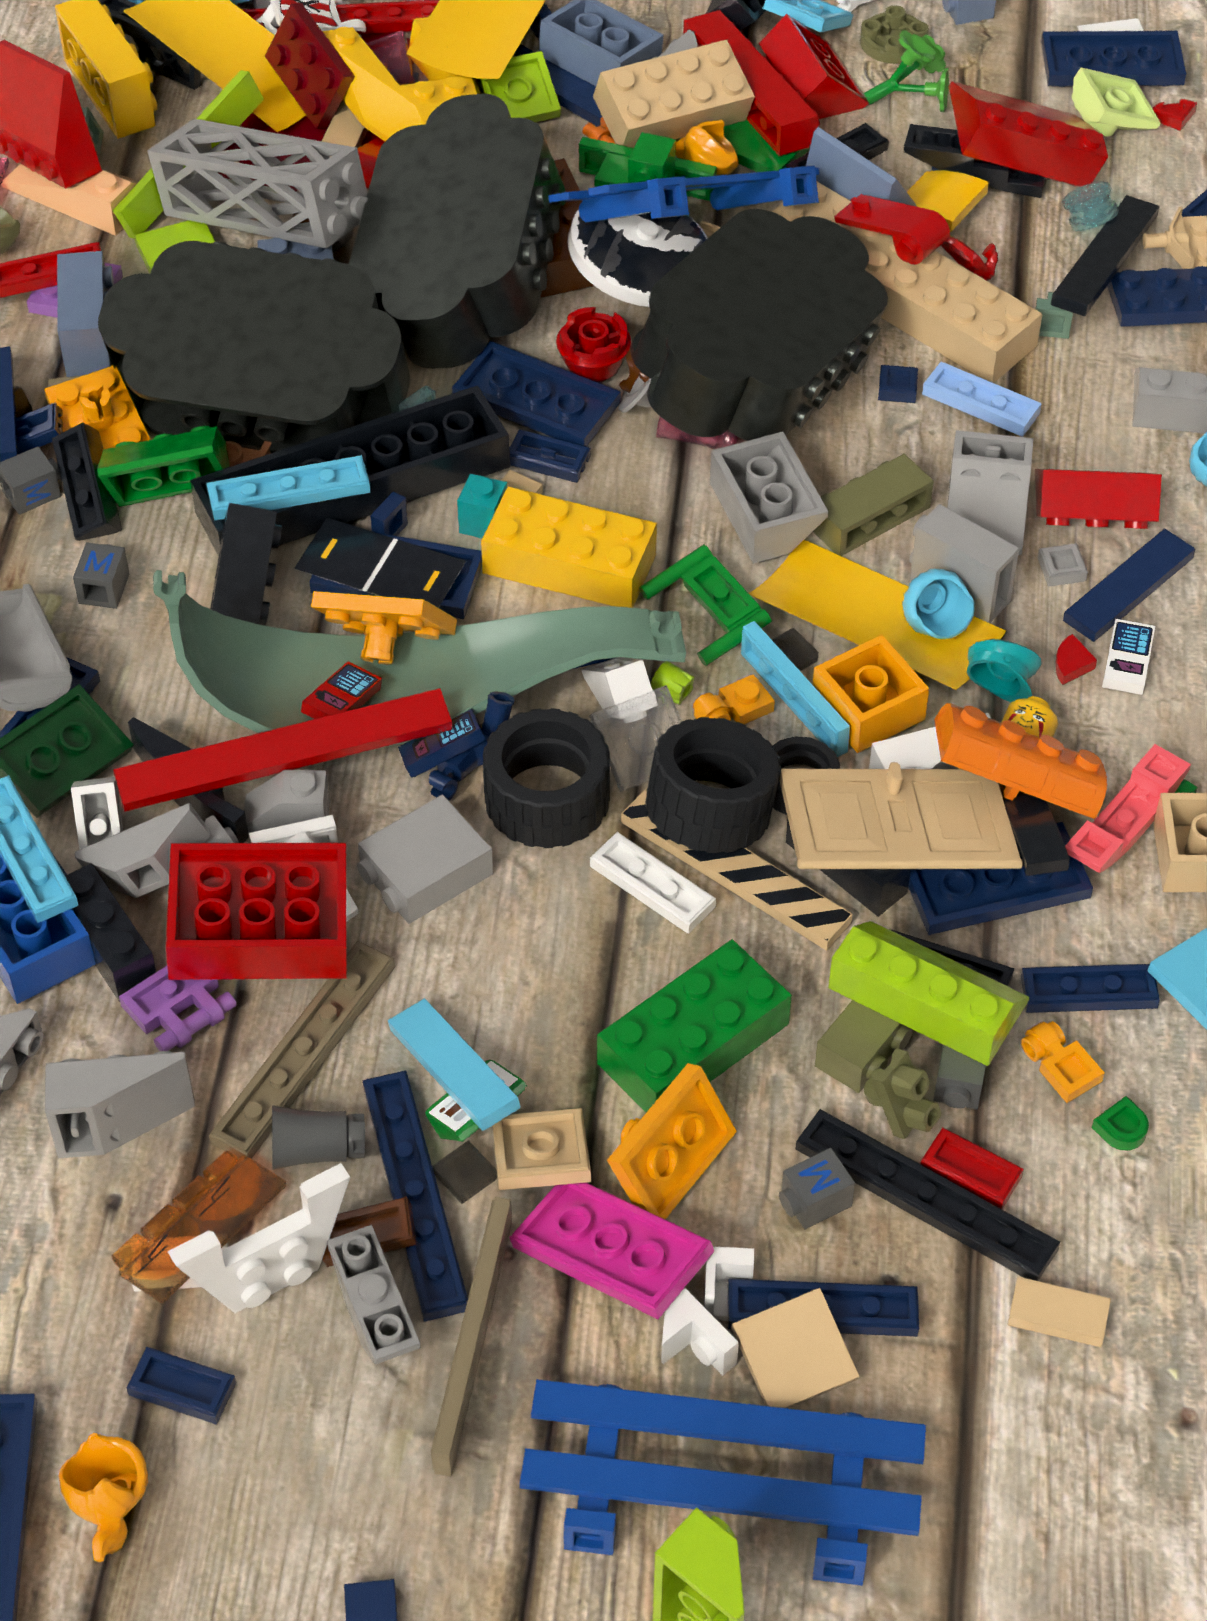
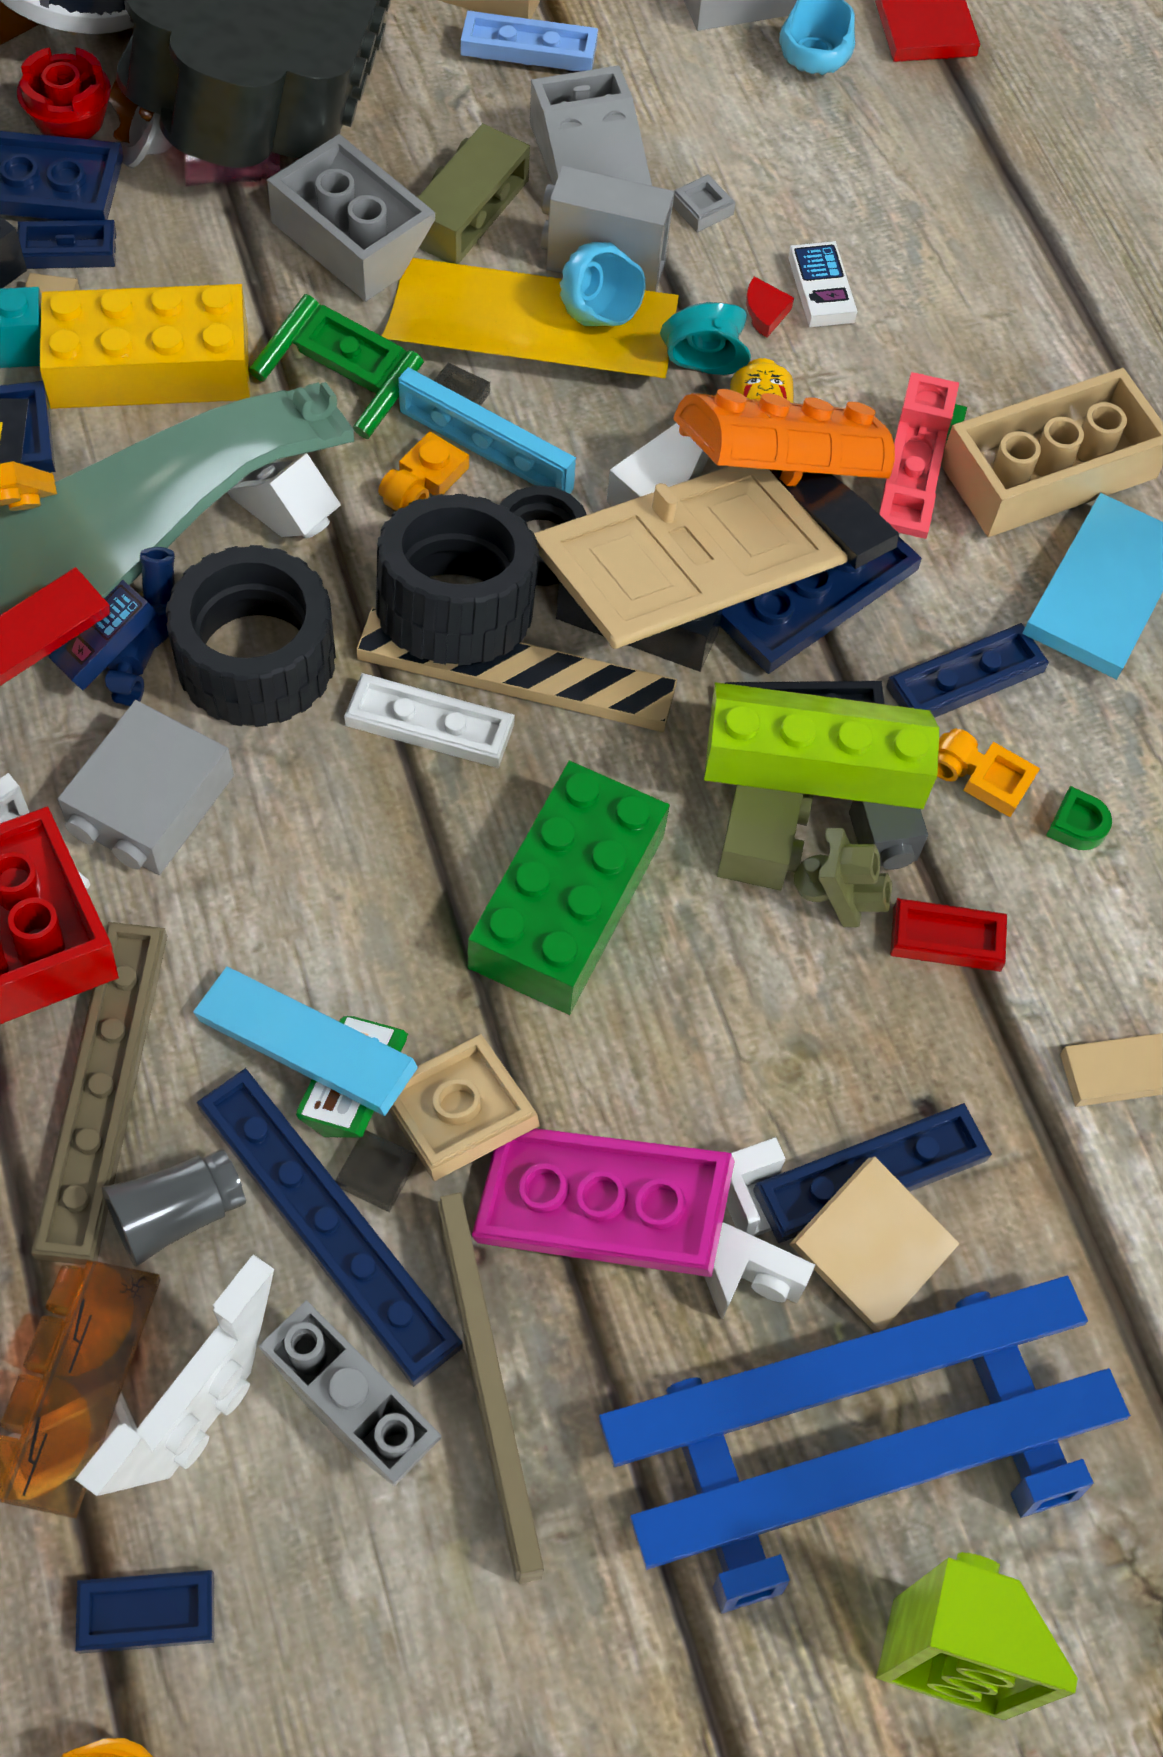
camera: 30 degrees left, 10 degrees up
reddish brown tile [322,1197,417,1267] -> none
clear tile [589,685,682,793] -> none
light orange plate [607,1064,737,1219] -> none
lime hose [651,661,695,705] -> none
dark grey brick [779,1148,855,1230] -> none
black tile [795,1109,1060,1281] -> none
light orange brick [812,635,929,753] -> none
dark blue tile [878,365,918,403] -> none
red slope [1035,469,1162,529] -> none
dark blue tile [1063,528,1195,642] -> none

